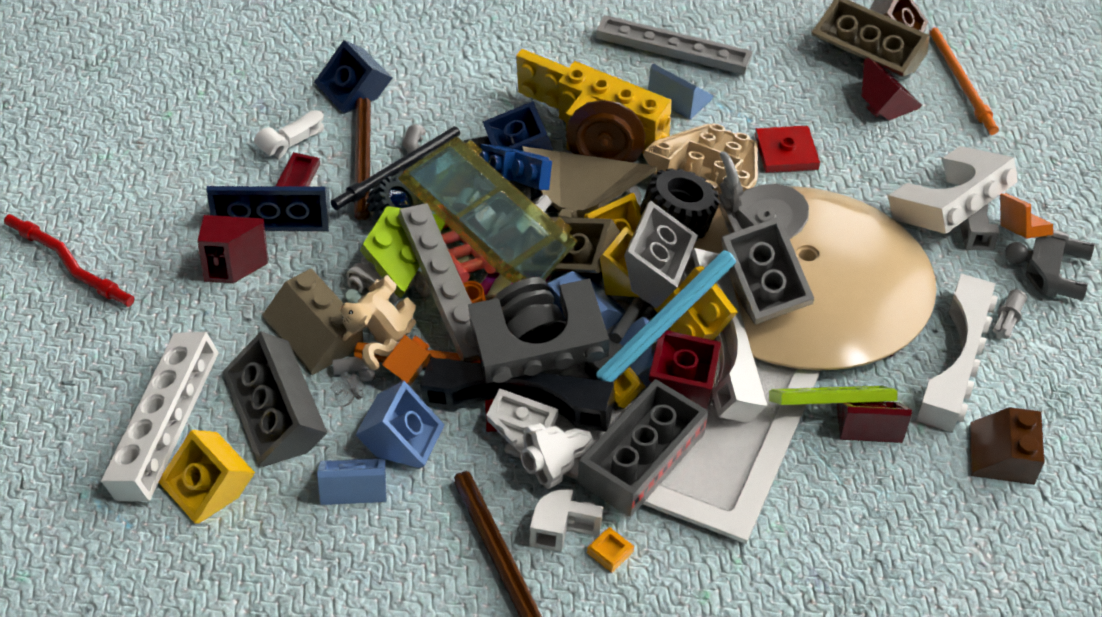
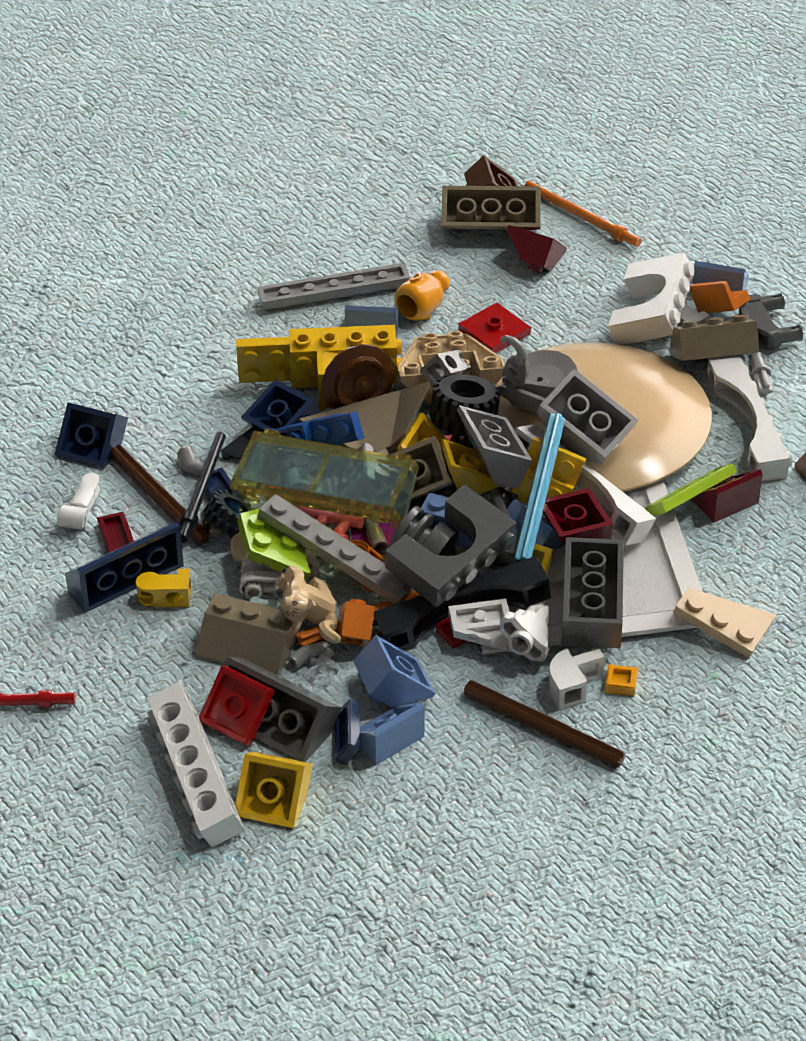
camera: 30 degrees left, 5 degrees down
dark red slope [197,215,269,283] -> none
none -> yellow leg [136,568,192,607]
none -> red tile [199,665,275,746]
none -> dark blue tile [335,698,360,765]
none -> light orange piece [394,270,450,321]
none -> light grey leg [420,350,471,388]
none -> dark tan slope [669,315,759,361]
none -> tan wing [673,588,776,658]
none -> medium blue slope [692,260,749,291]

